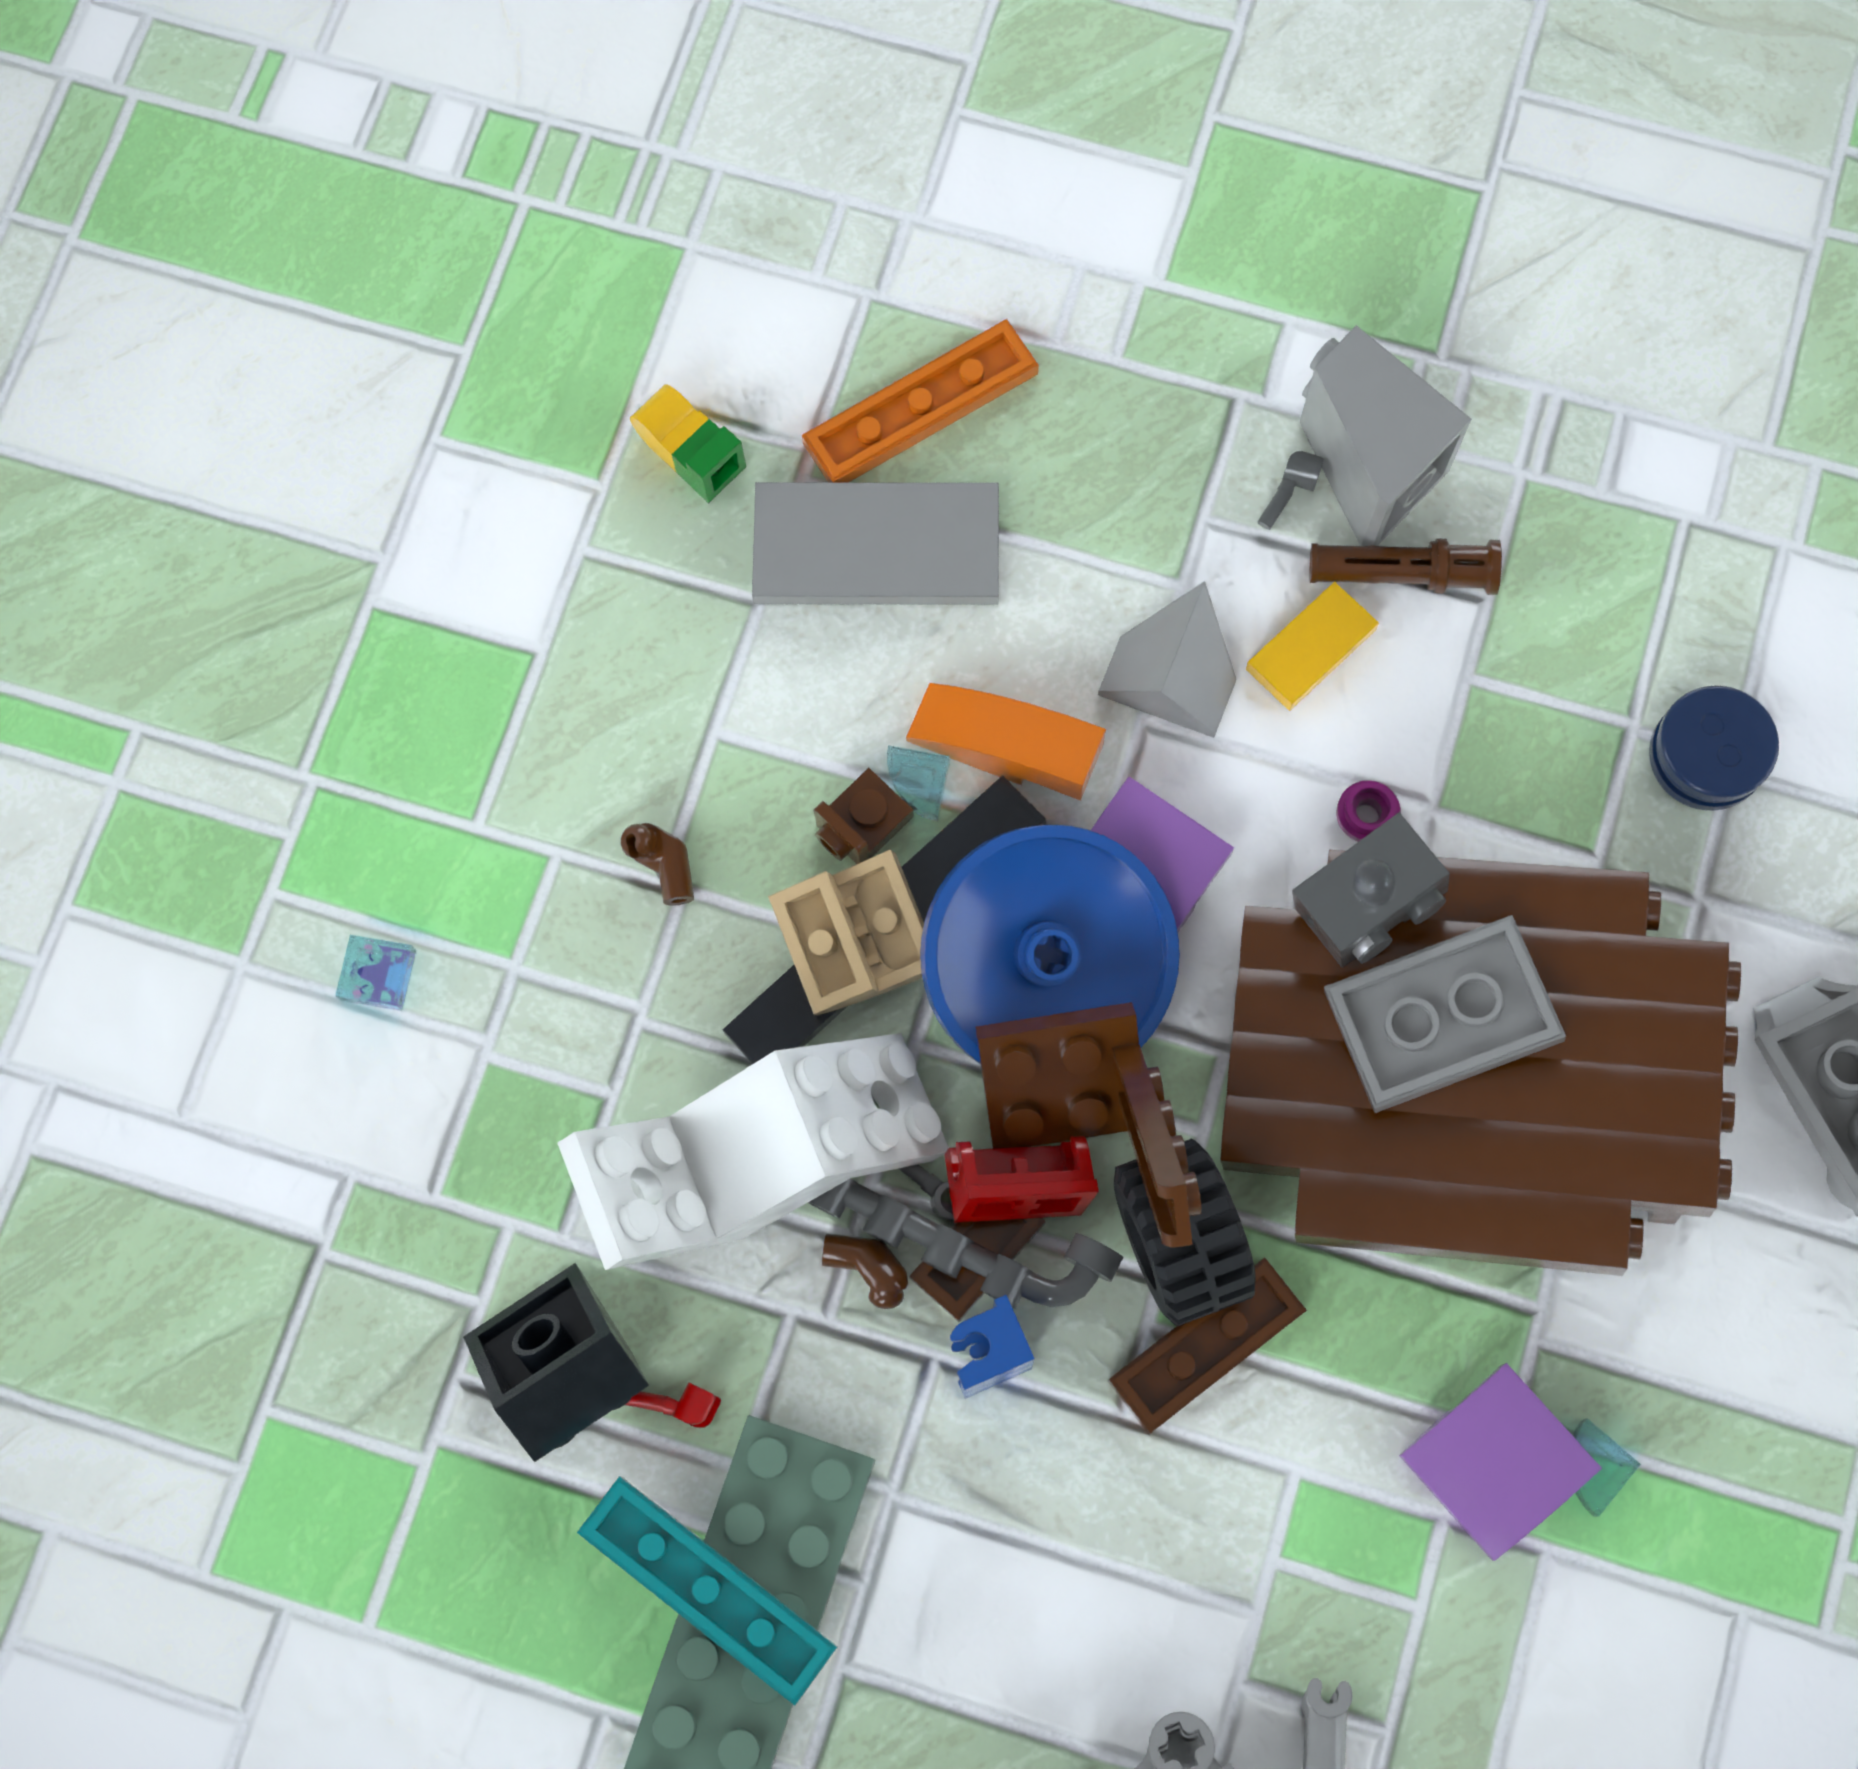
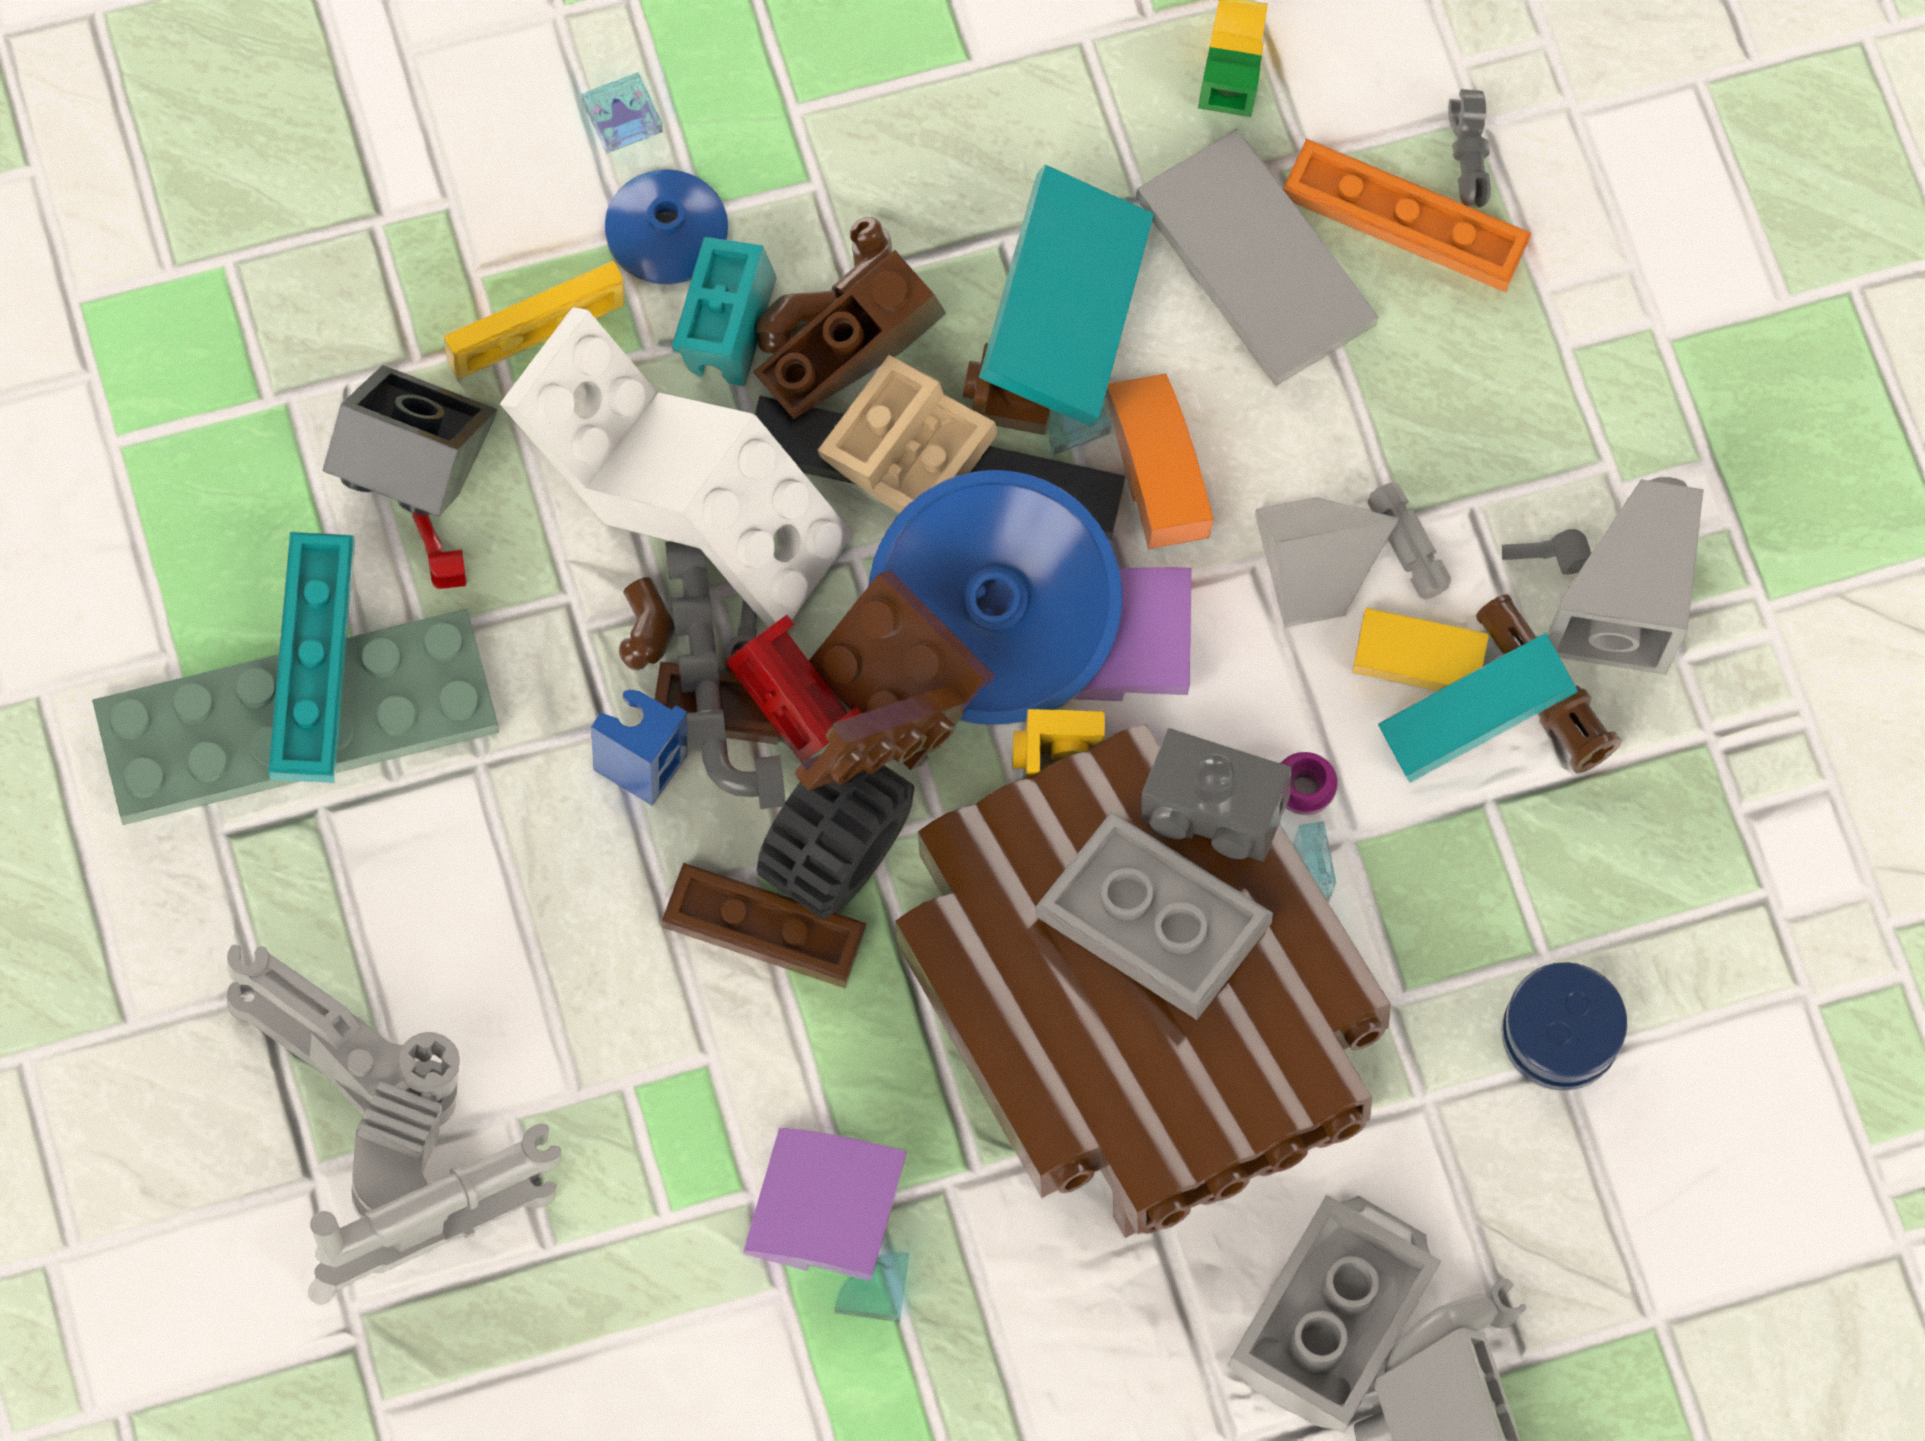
camera: 45 degrees right, 5 degrees down
none -> yellow tile [444,261,624,379]
none -> blue dish [605,170,728,284]
none -> teal hinge [672,237,777,386]
none -> reddish brown slope [753,250,947,419]
none -> reddish brown arm [755,291,836,354]
none -> teal tile [979,164,1154,427]
none -> yellow bracket [1012,709,1105,779]
none -> clear light blue tile [1293,821,1336,902]
none -> light grey axle [1368,482,1451,599]
none -> teal tile [1378,632,1578,783]
none -> dark grey piece [1448,89,1491,207]

